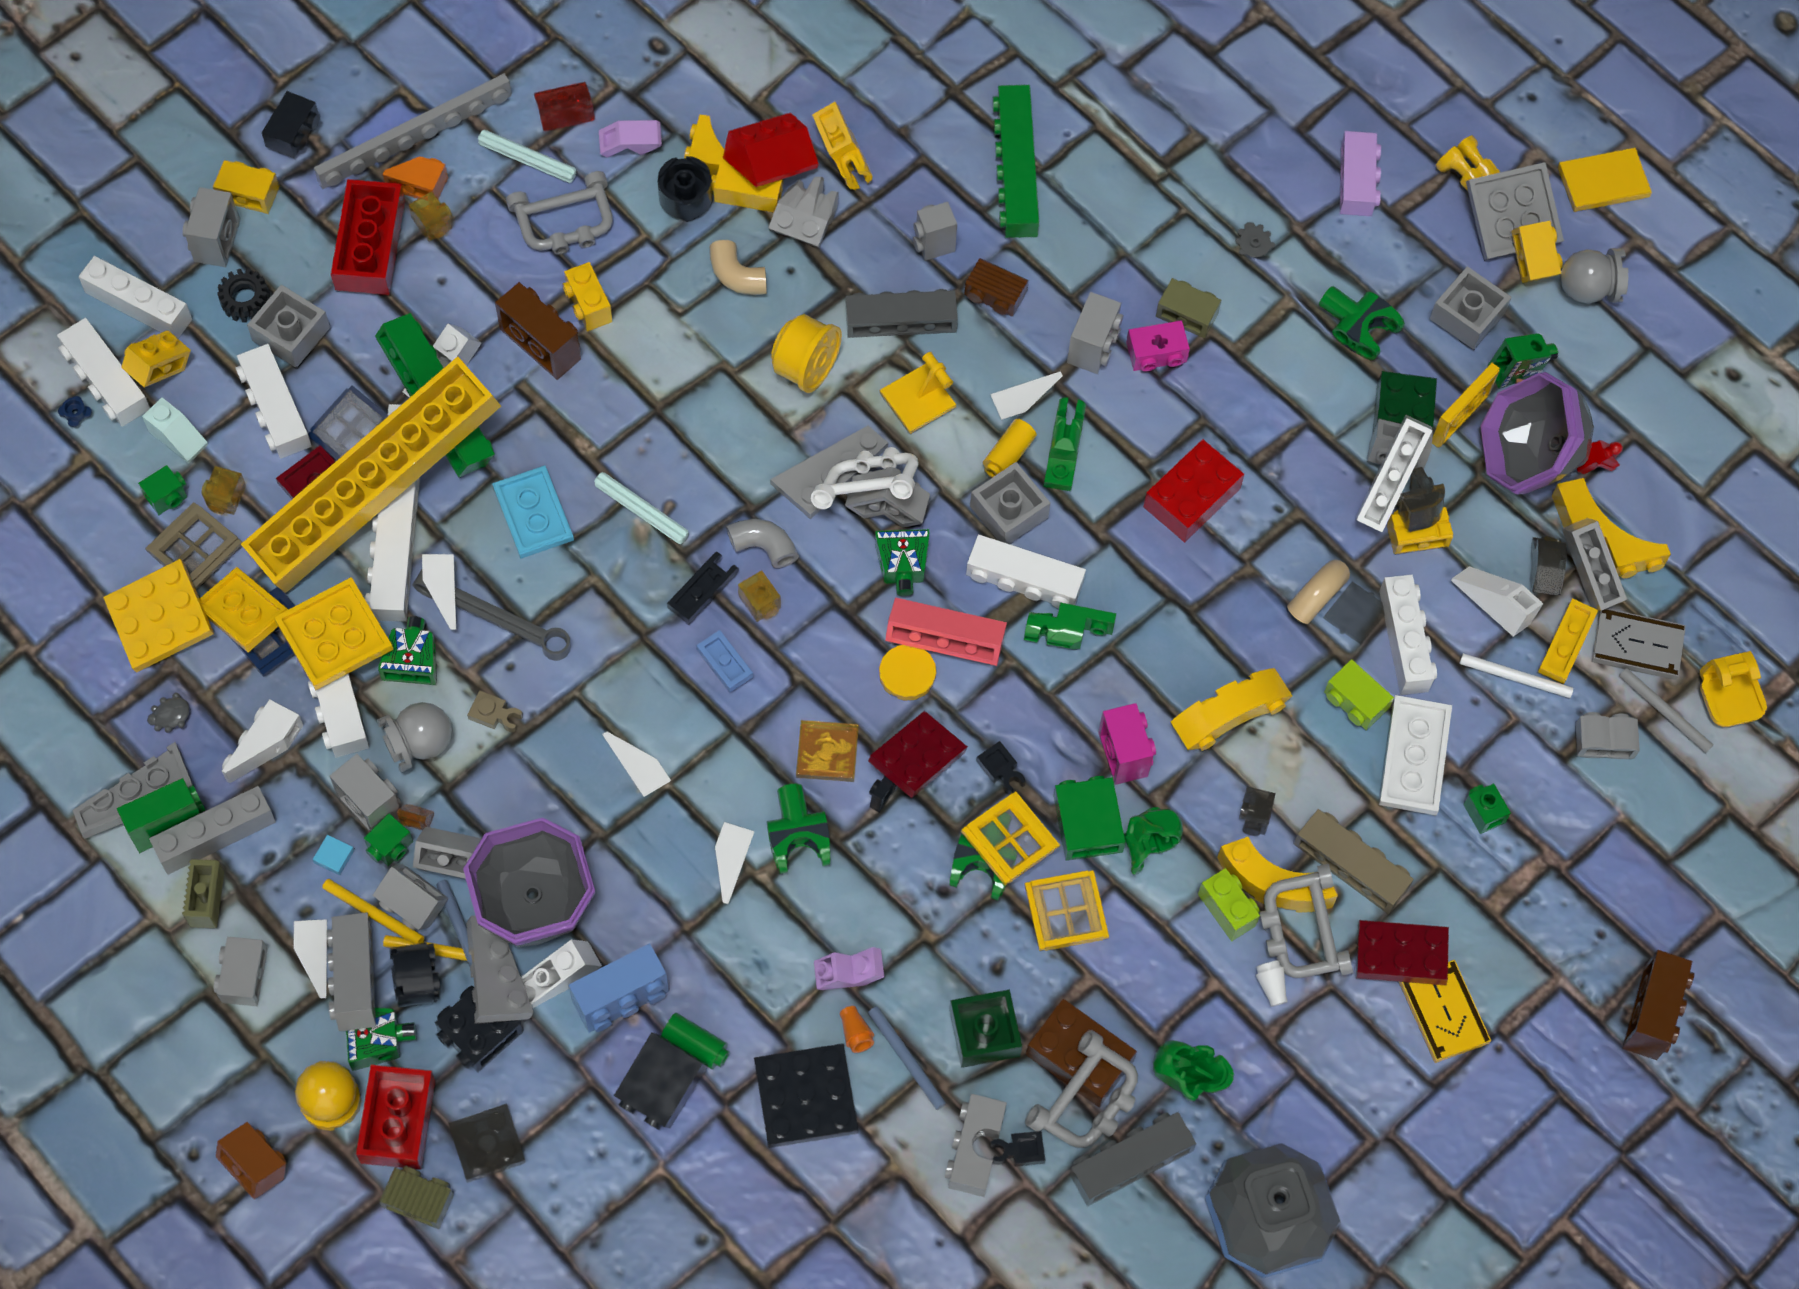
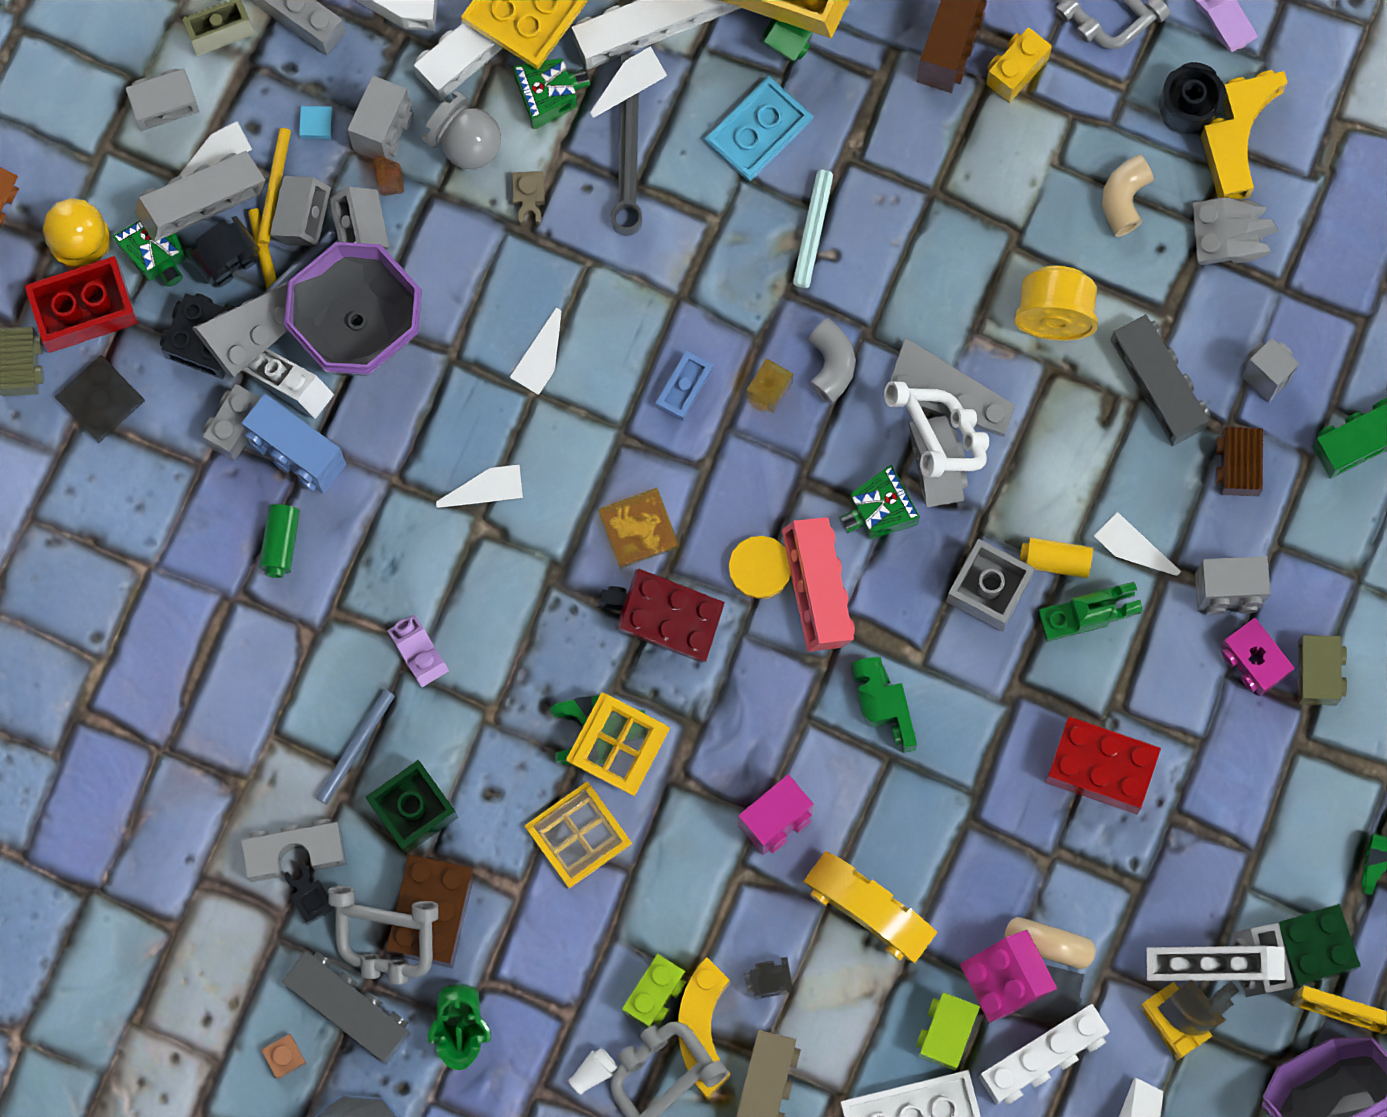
camera: 70 degrees right, 10 degrees up
green brick [364,813,413,866] -> none
black brick [614,1032,708,1130] -> none
black hinge [667,551,739,624] -> none
red slope [723,113,819,187] -> none
black plate [754,1043,859,1148] -> none
green connector [766,783,830,874] -> none
yellow plate [812,102,873,190] -> none
orange cone [839,1006,874,1053] -> none
yellow plate [880,352,956,434] -> none
white brick [966,534,1086,609] -> none
black plate [976,741,1026,795] -> none
green brick [1053,776,1126,861] -> none
green head [1124,807,1183,875] -> none
none -> light grey brick [203,384,261,462]
none -> nougat plate [262,1034,307,1079]
none -> dark pink brick [959,930,1058,1023]

